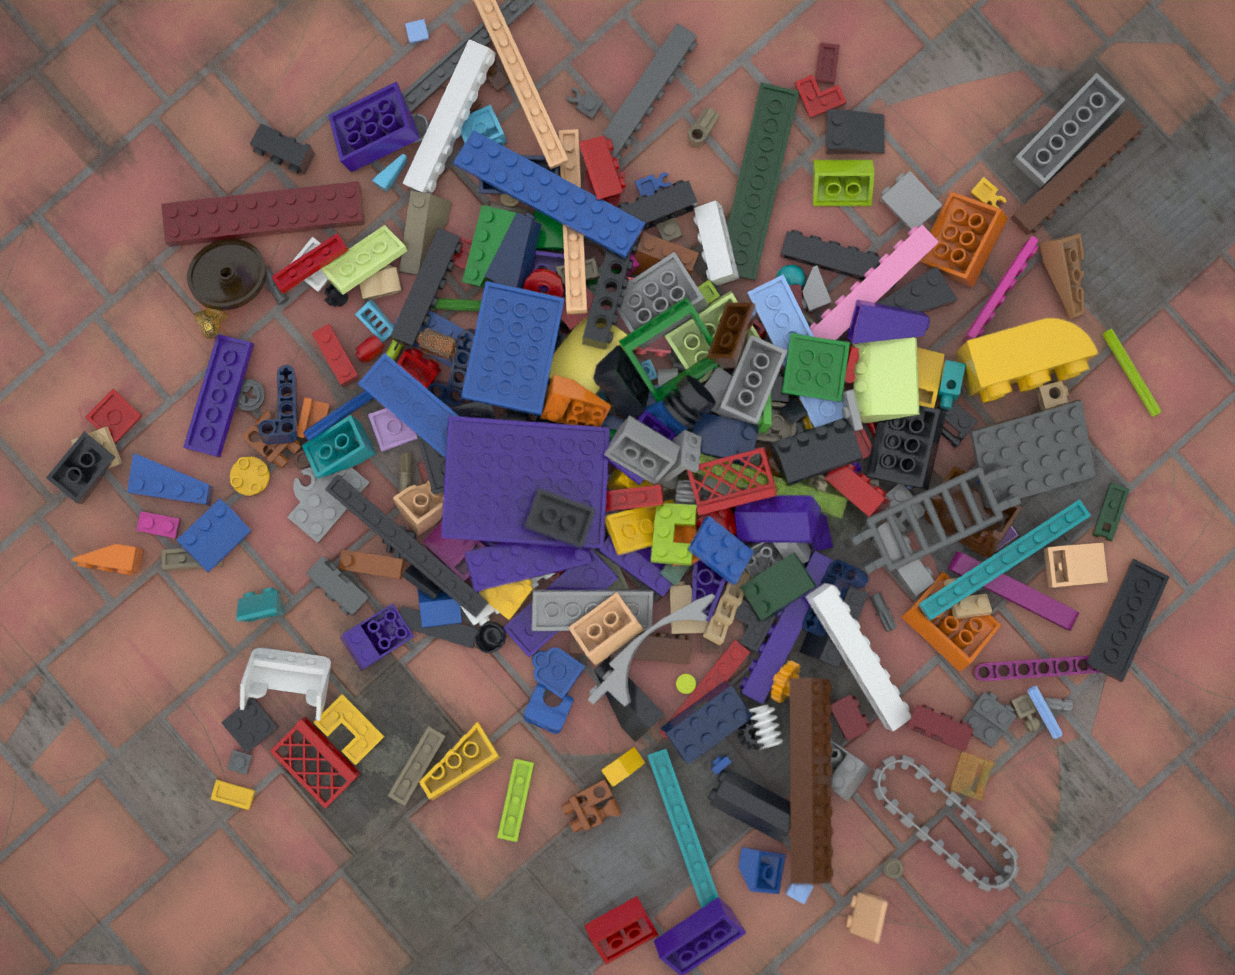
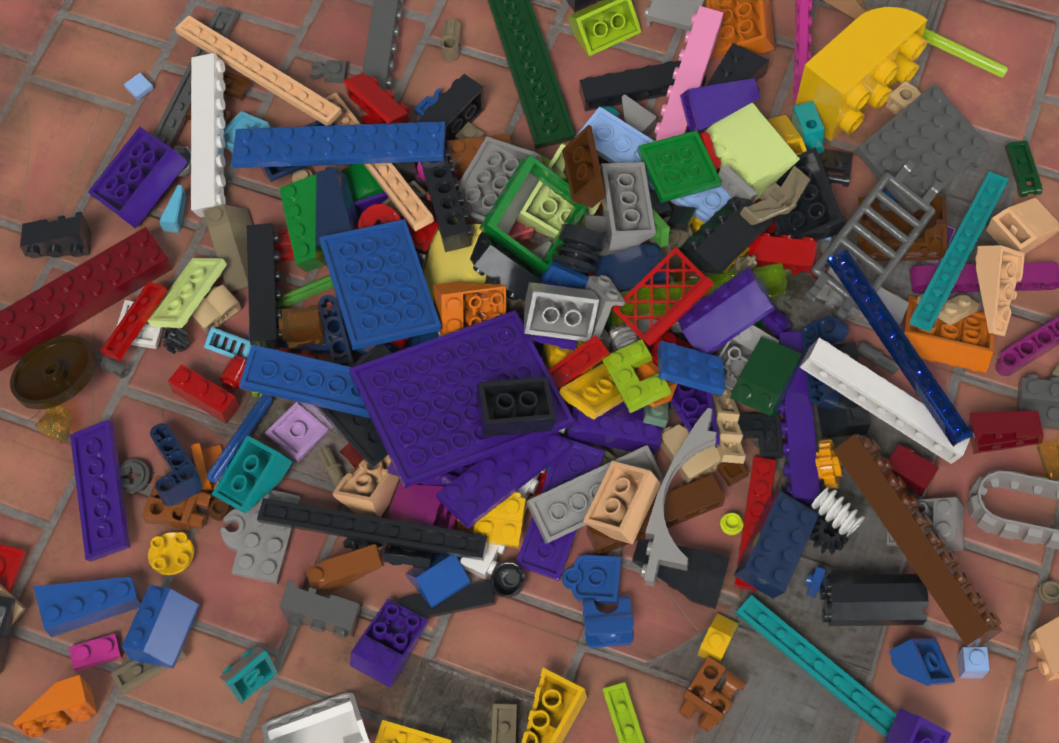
camera: 25 degrees left, 20 degrees down
white brick [693,201,739,286] -> none
none -> dark tan plate [740,165,810,225]
none -> clear blue plate [827,249,973,447]
none -> light nougat wedge [976,245,1025,336]

